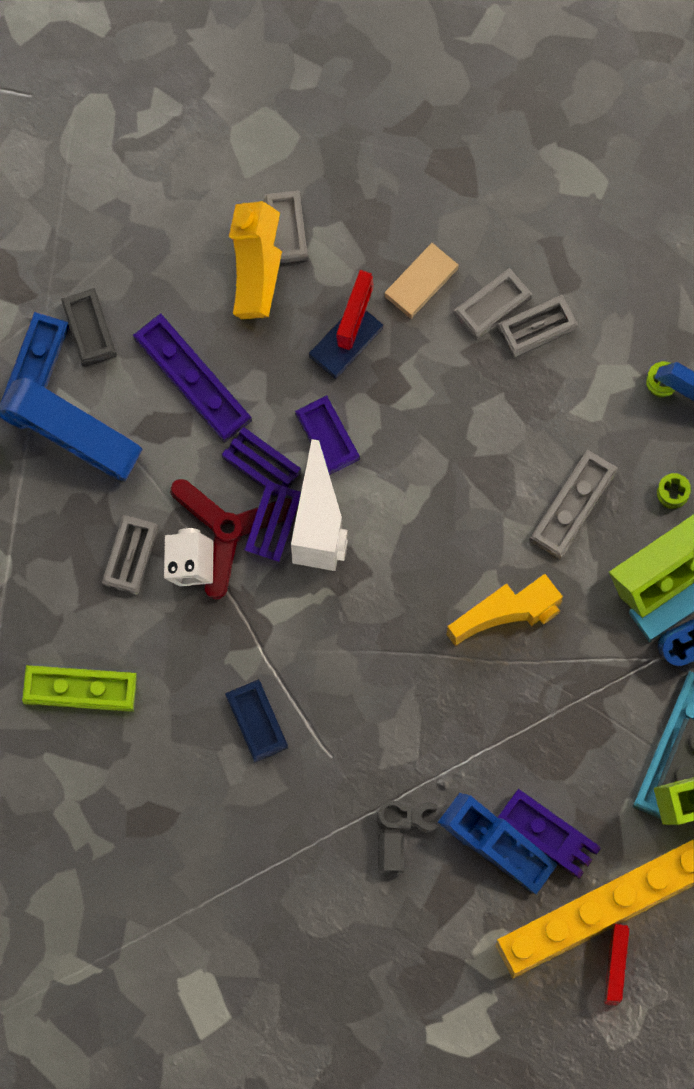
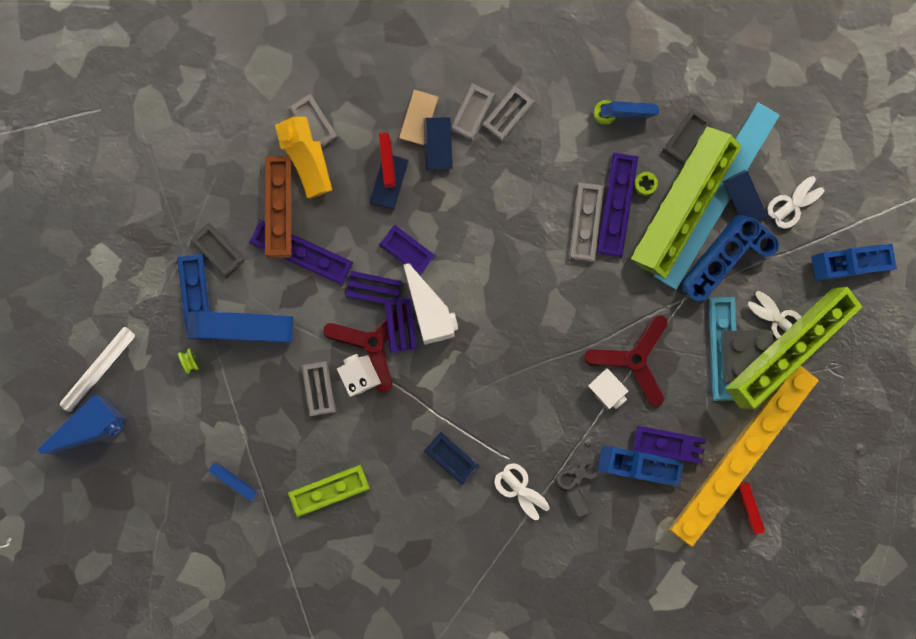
camera: 25 degrees left, 10 degrees up
yellow slope [446,574,563,646] -> none
none -> dark orange plate [265,156,292,258]
none -> dark blue tile [424,117,453,170]
none -> white piece [494,463,550,520]
none -> dark red piece [584,315,668,407]
none -> white brick [587,368,628,410]
none -> dark purple tile [596,152,638,258]

